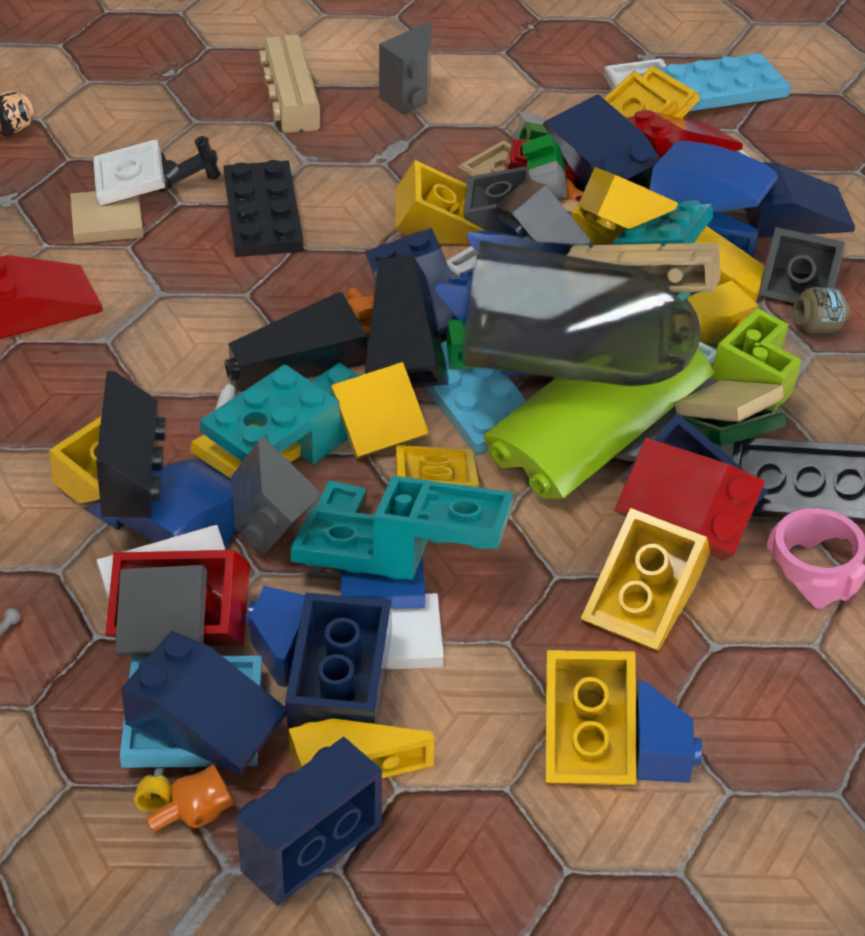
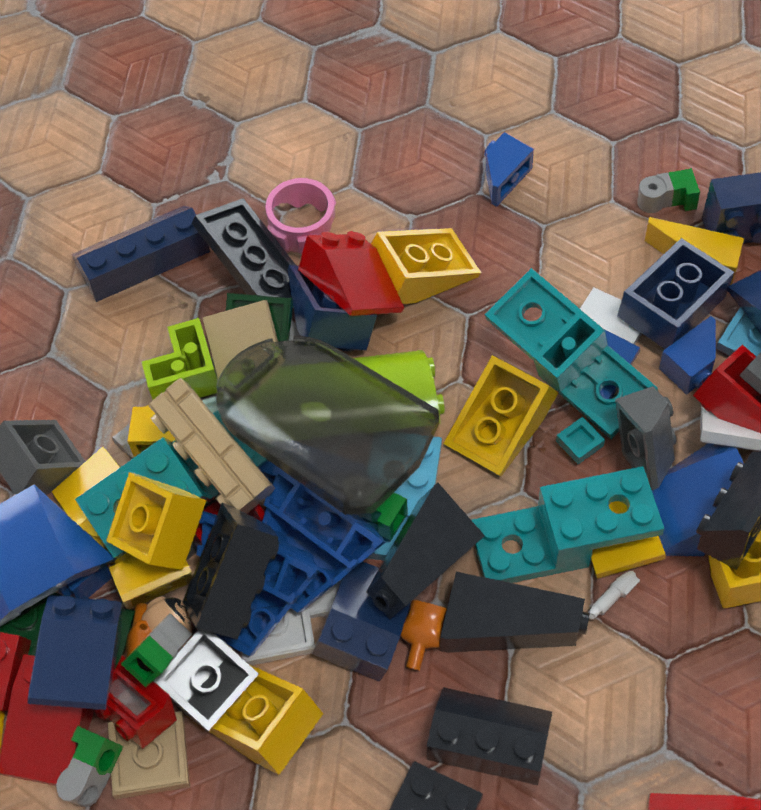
camera: 140 degrees left, 15 degrees up
yellow tile [330,362,429,459] -> none
yellow slope [546,650,636,786] -> none
dark tan head [793,287,850,334] -> none
none -> black slope [426,687,553,785]
none -> leg [637,168,700,213]

